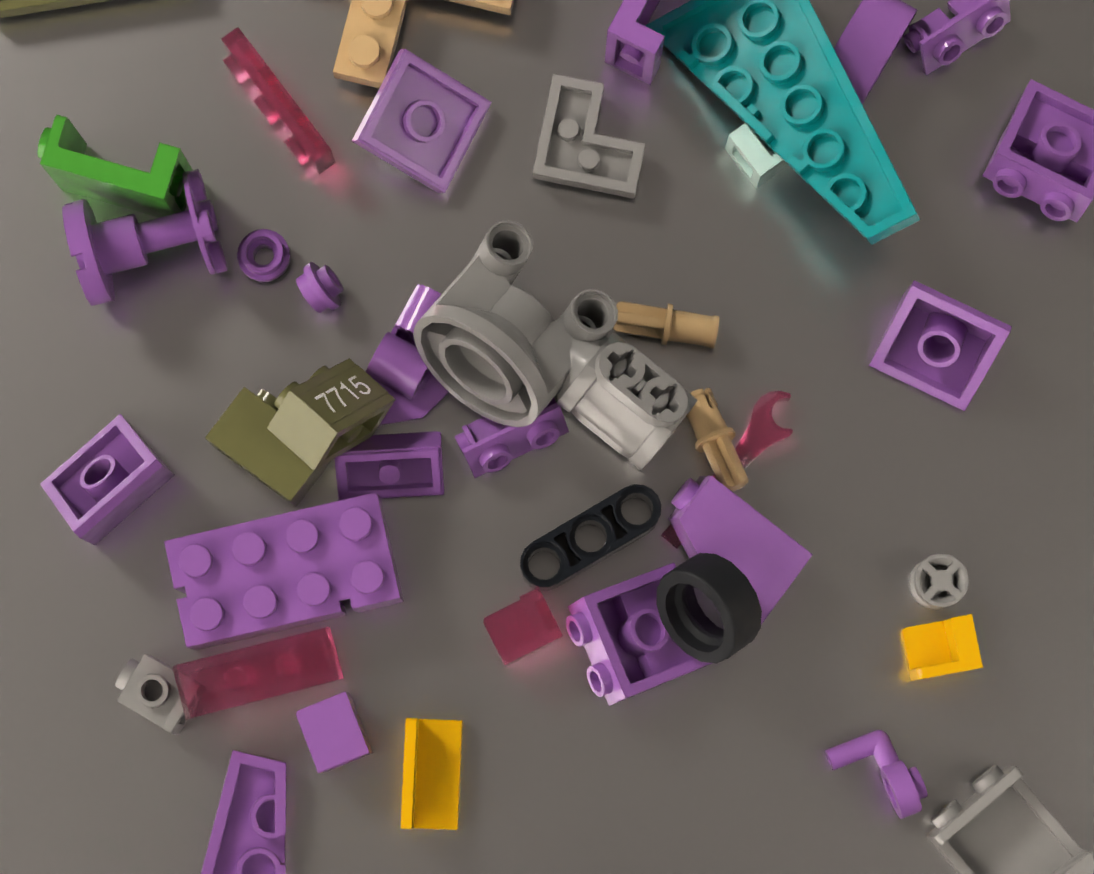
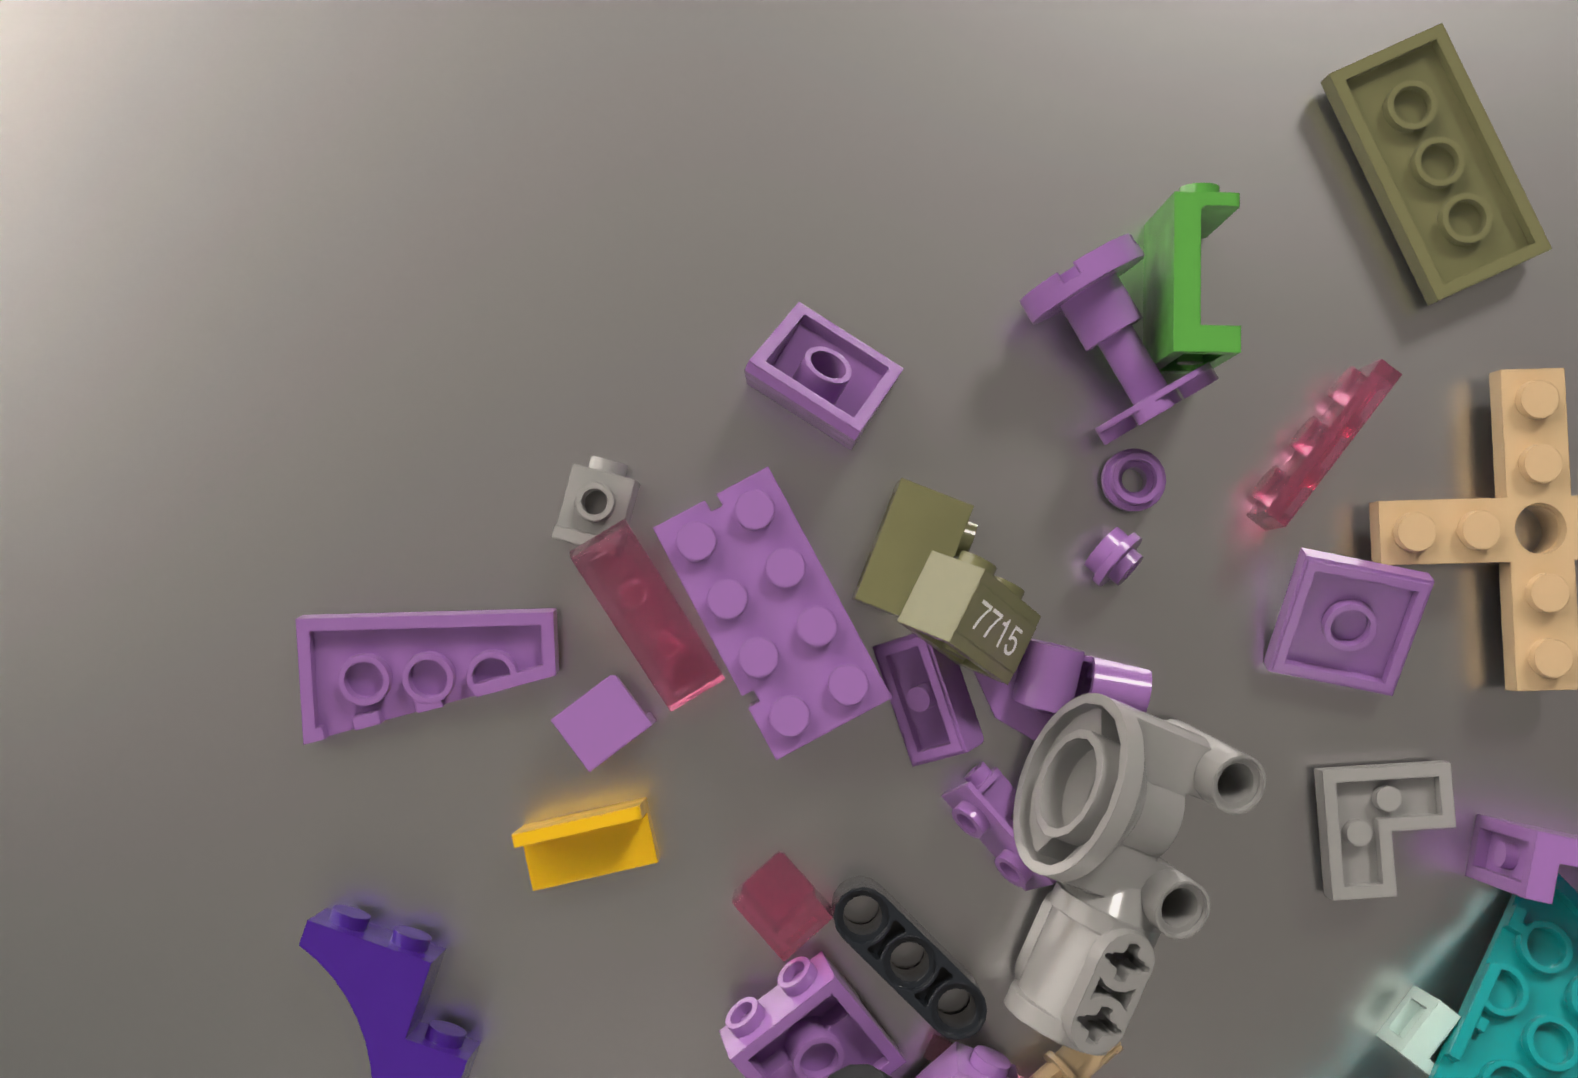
camera: 75 degrees right, 5 degrees up
tan axle [613,301,719,349] -> none

